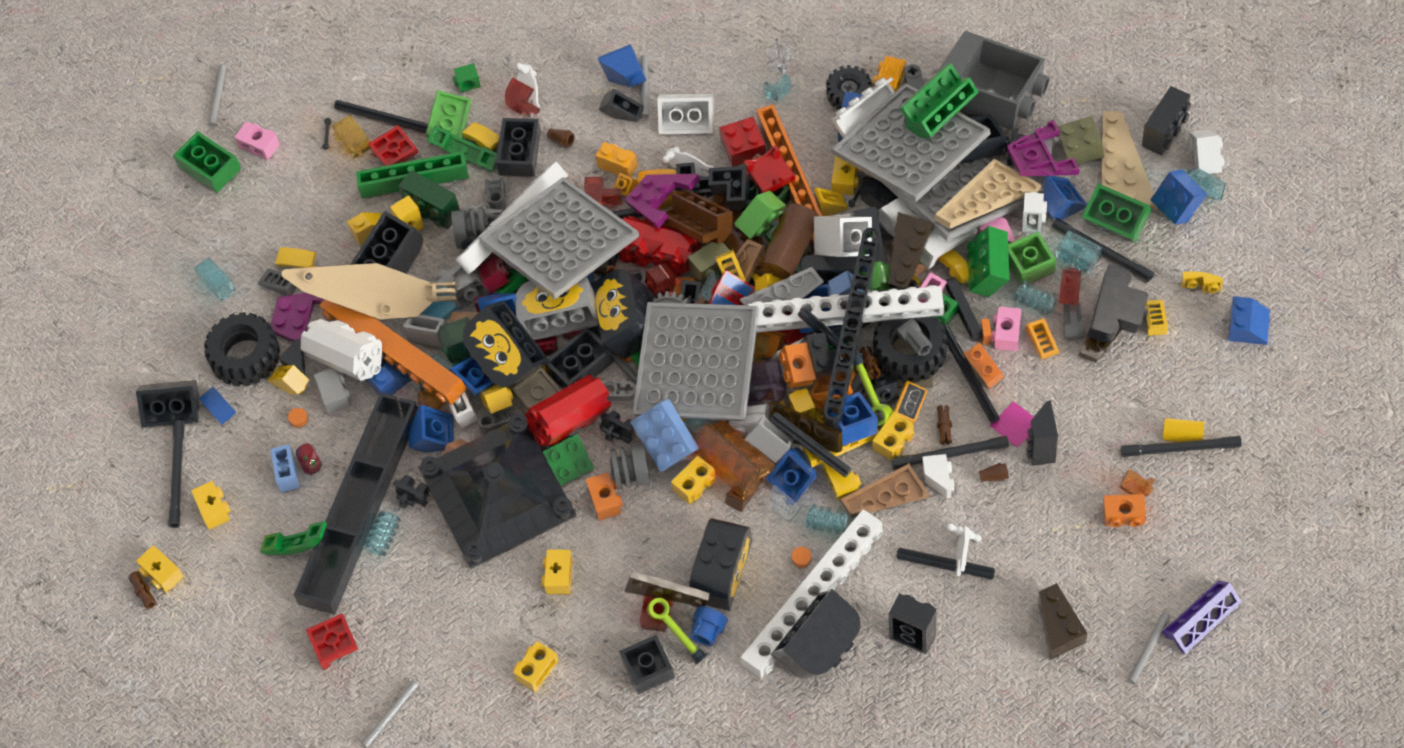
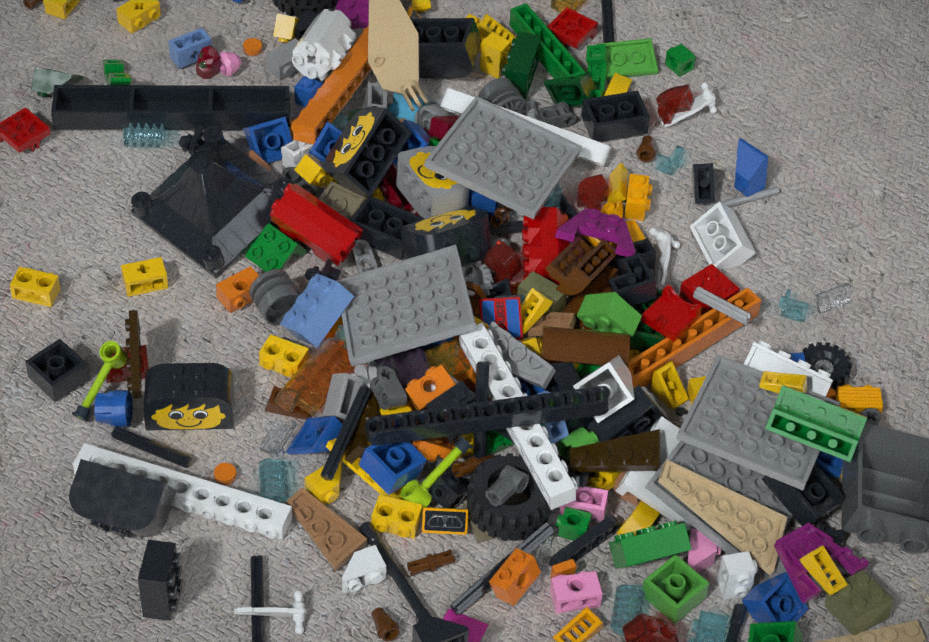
camera: 60 degrees right, 10 degrees down
none -> slope [31,67,83,97]
none -> black axle [111,426,192,468]
none -> bright pink cone [219,51,241,77]
none -> dark grey piece [370,366,407,410]
none -> yellow slope [477,14,516,44]
none -> dark green slope [544,75,596,106]
none -> yellow slope [607,163,628,203]
none -> clear light blue bracket [655,145,685,176]
none -> light grey axle [693,287,751,325]
none -> yellow slope [759,371,807,394]
none -> yellow slope [799,545,848,596]

